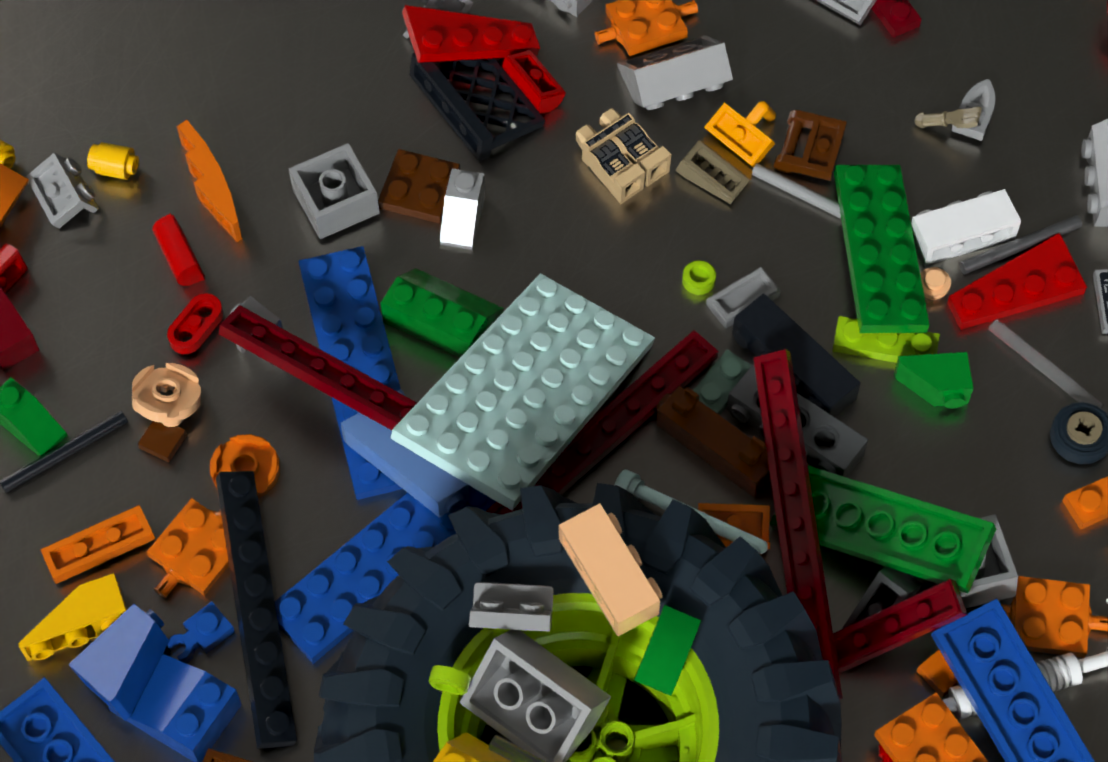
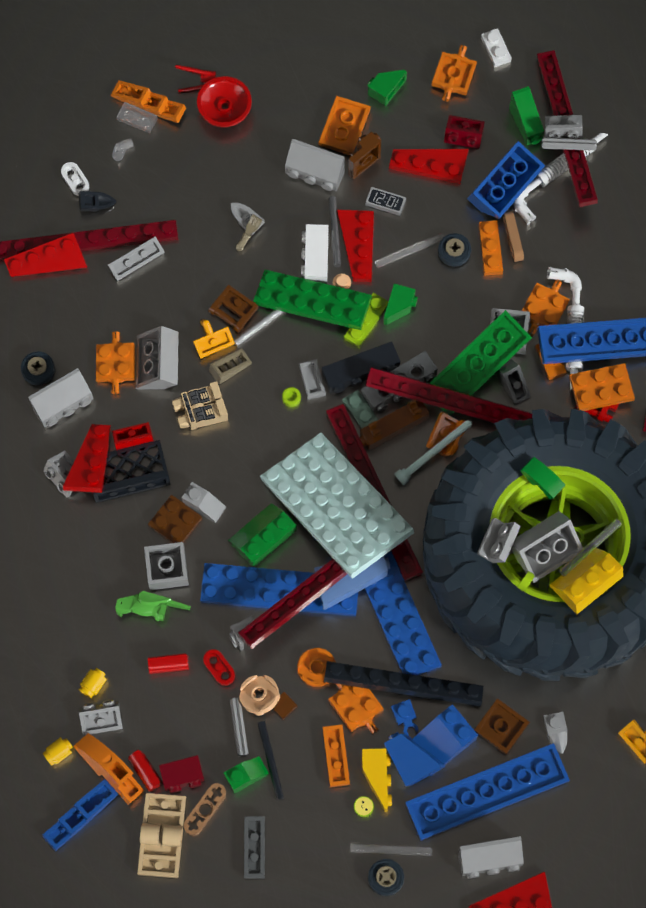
camera: 70 degrees left, 10 degrees up
orange slope [176,120,242,242] -> none
light nougat brick [559,503,663,636] -> none
dark red tile [833,579,968,673] -> none
none -> bright green animal [115,591,191,622]
none -> light grey axle [230,698,248,756]
none -> light yellow tile [354,796,374,817]

